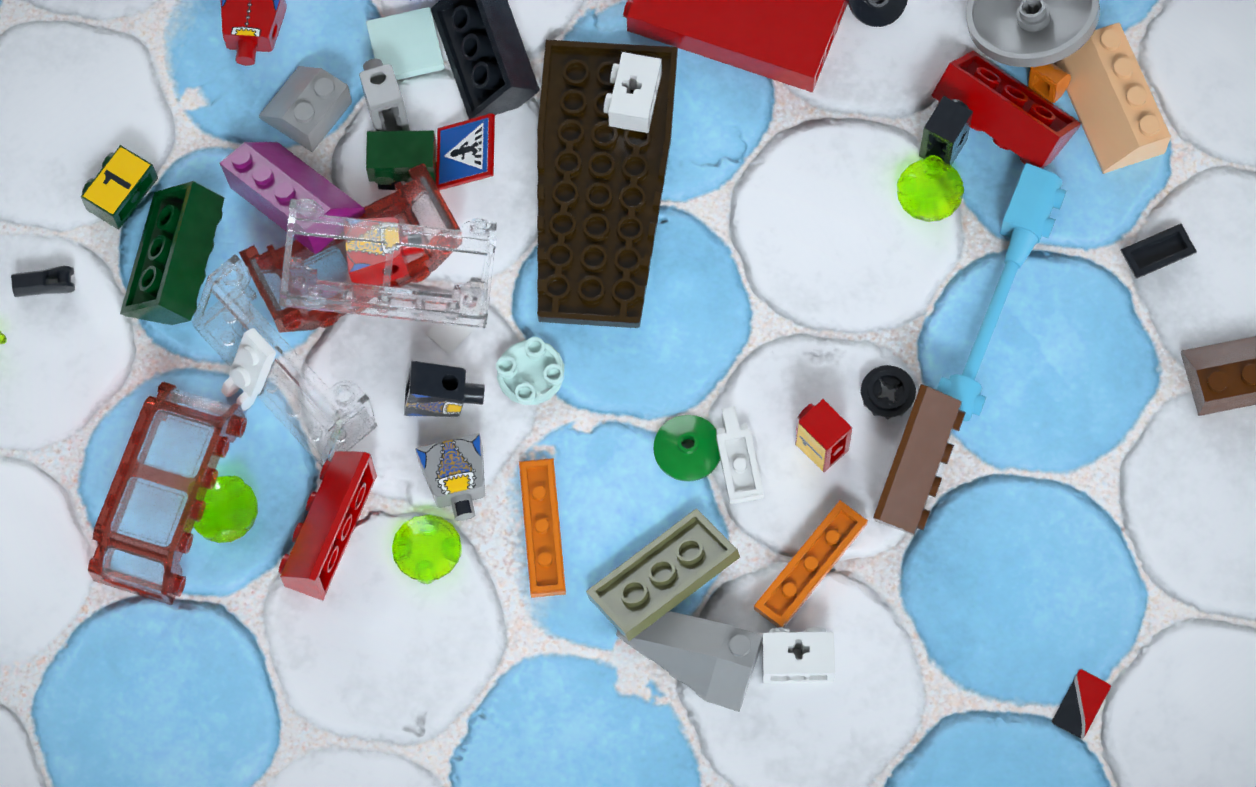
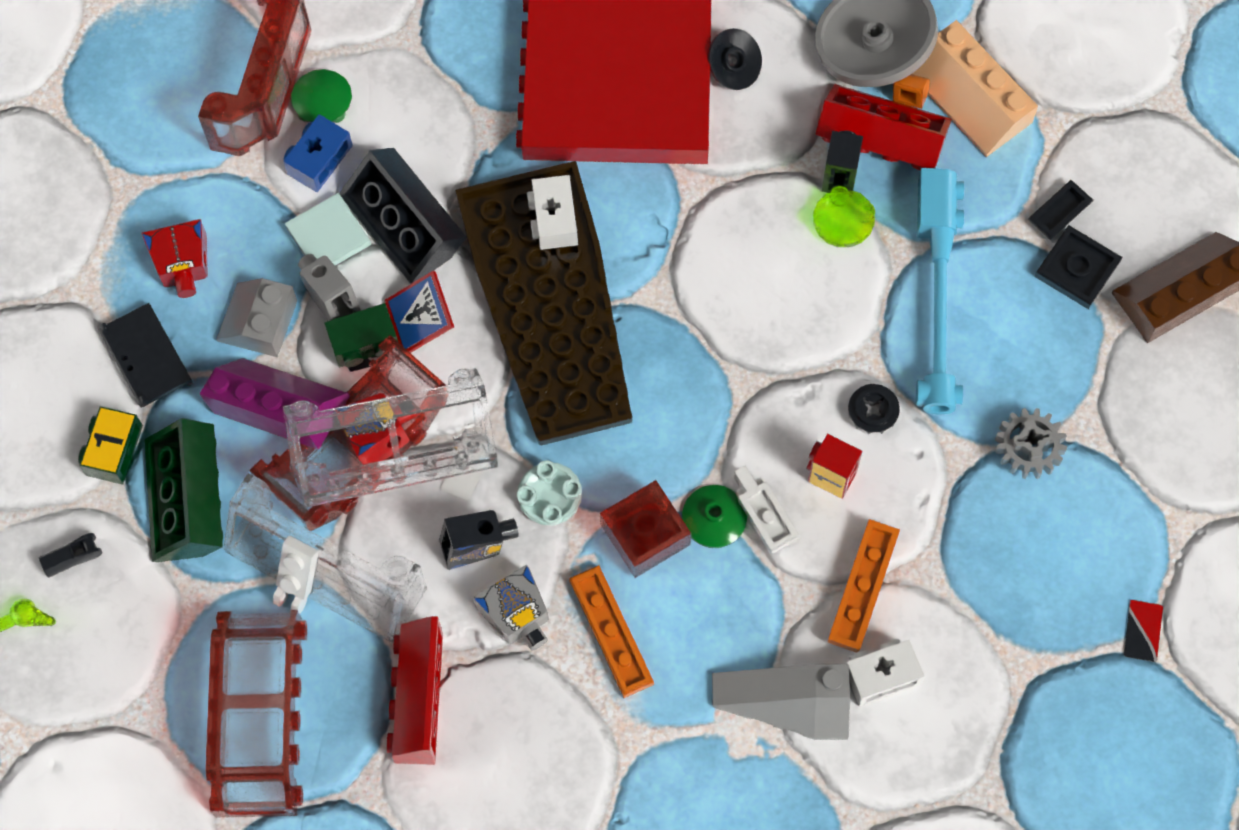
camera: 20 degrees left, 0 degrees up
clear neon green dish [189,476,258,543] -> none
clear neon green dish [392,514,462,584] -> none
plate [586,508,740,641] -> none
reddish brown slope [873,384,966,536] -> none
none -> black door [98,303,193,408]
none -> clear red brick [600,480,691,578]
none -> light grey gear [995,408,1067,479]
none -> black tile [1034,225,1123,309]

